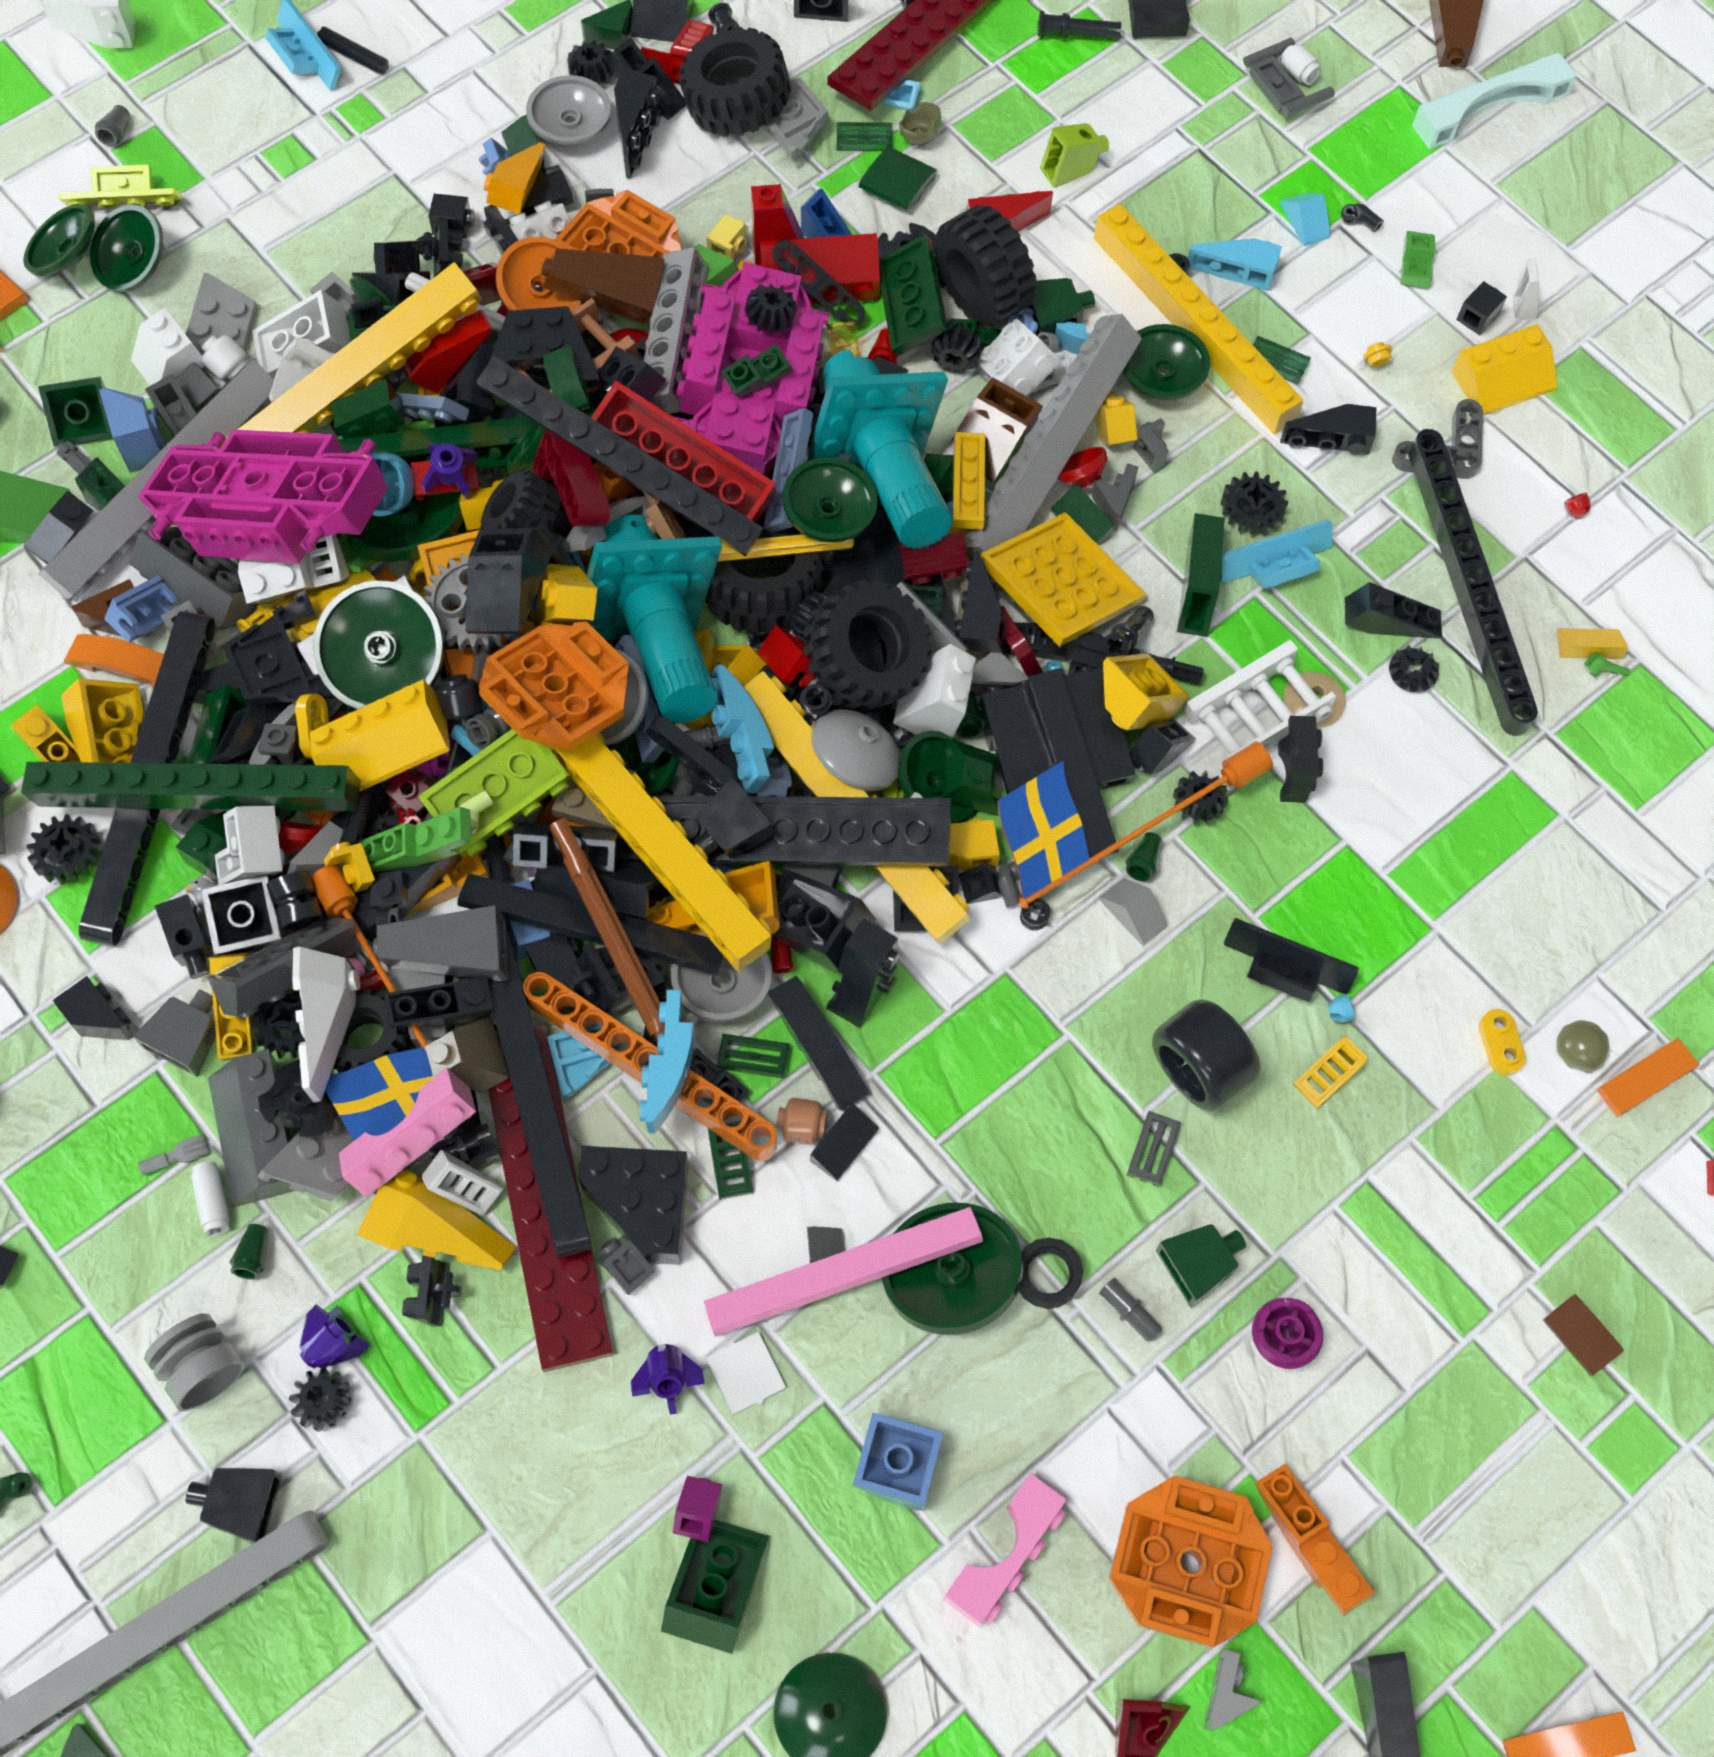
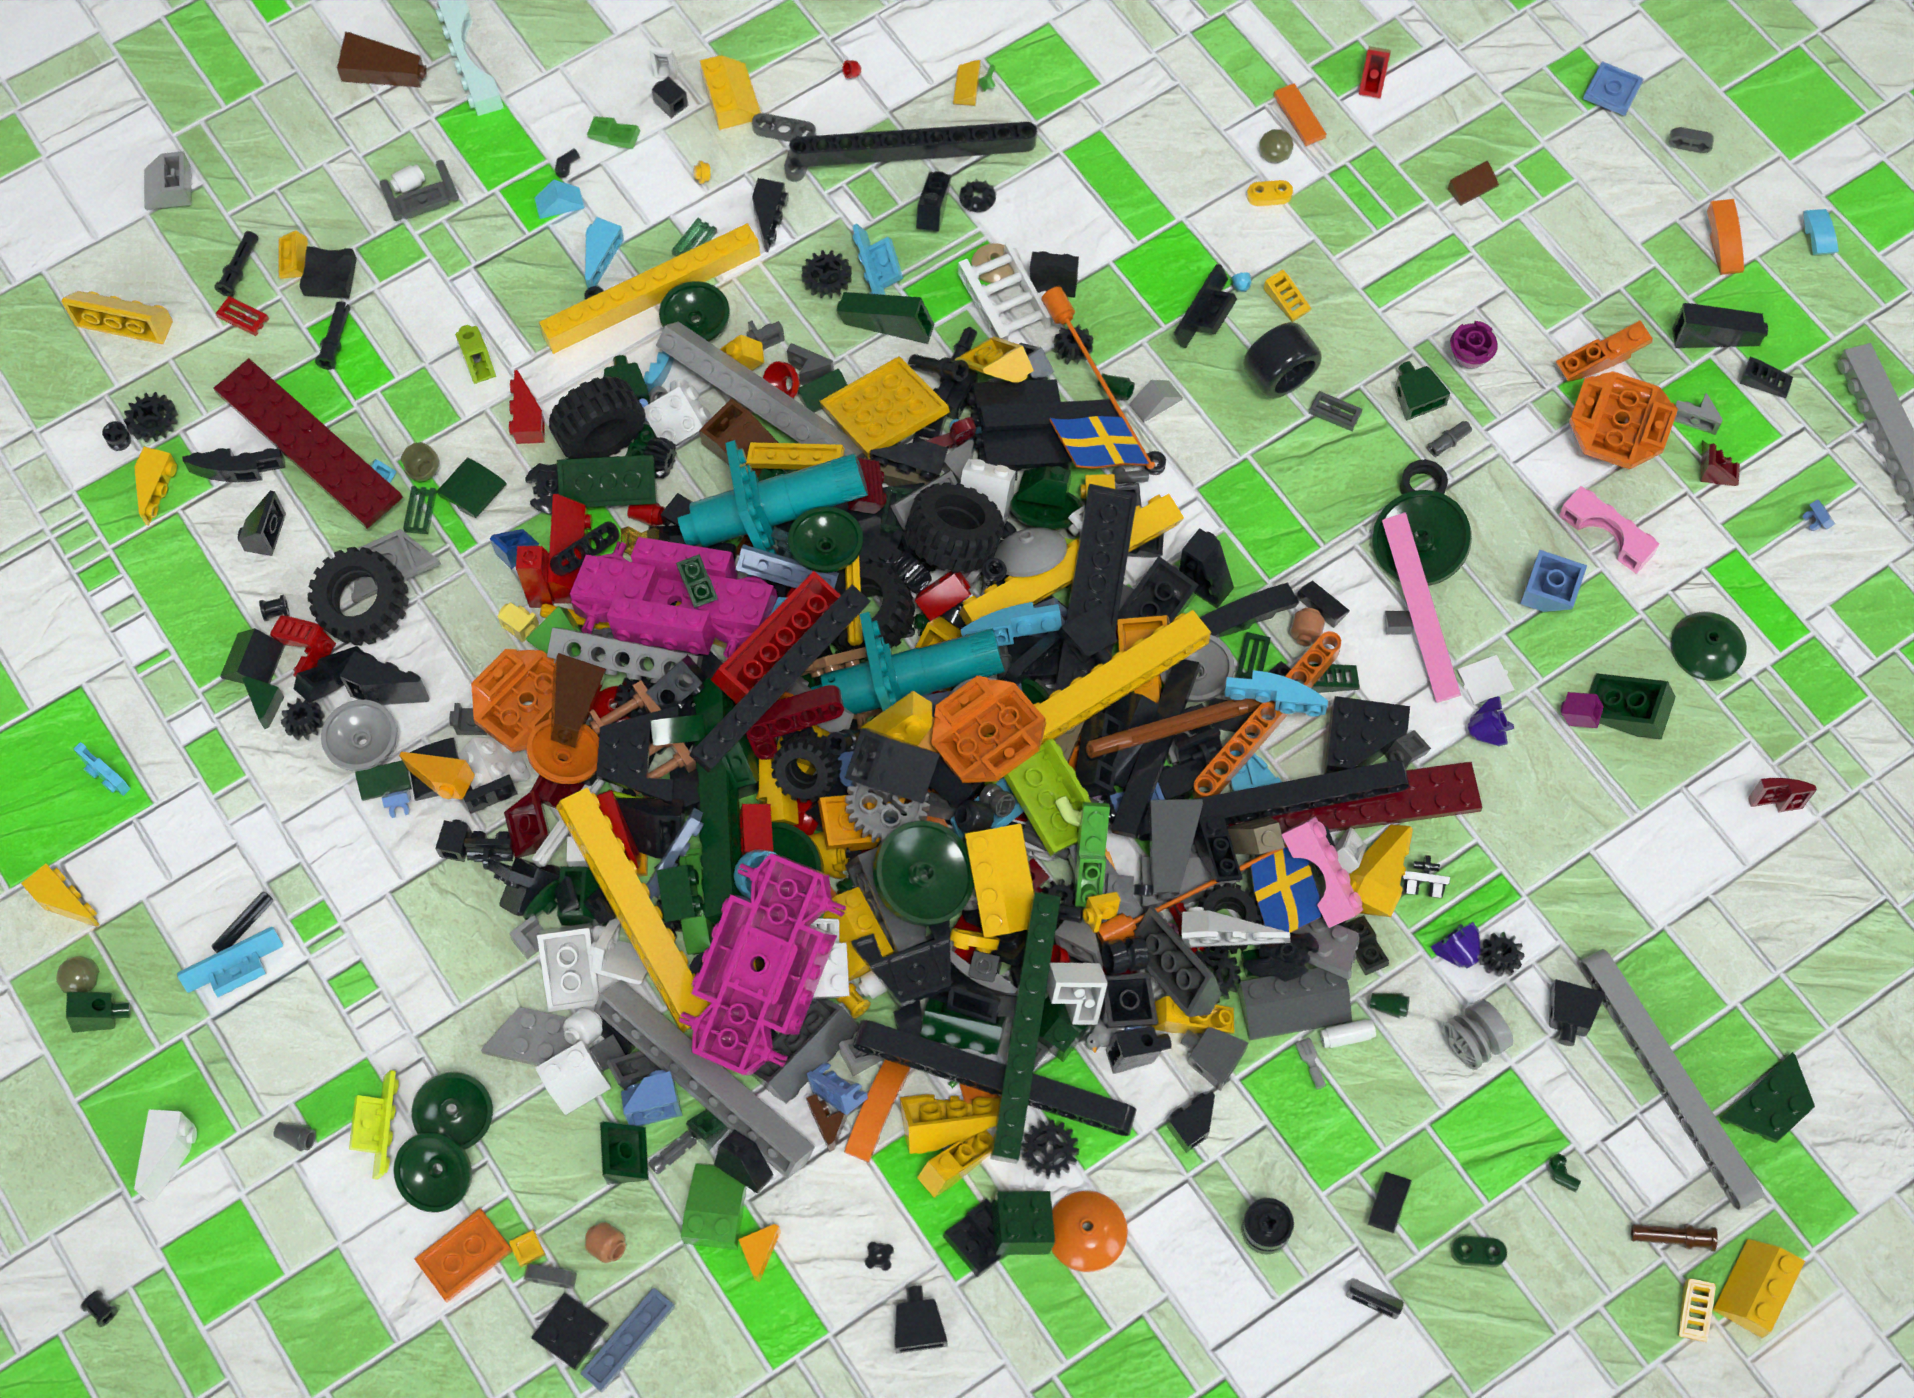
camera: 80 degrees left, 0 degrees up
red arm [398,808,425,825] -> none
dark purple brick [421,443,478,499] -> none
black gear [744,283,797,336] -> none
none -> pearl dark grey slope [1341,915,1389,975]

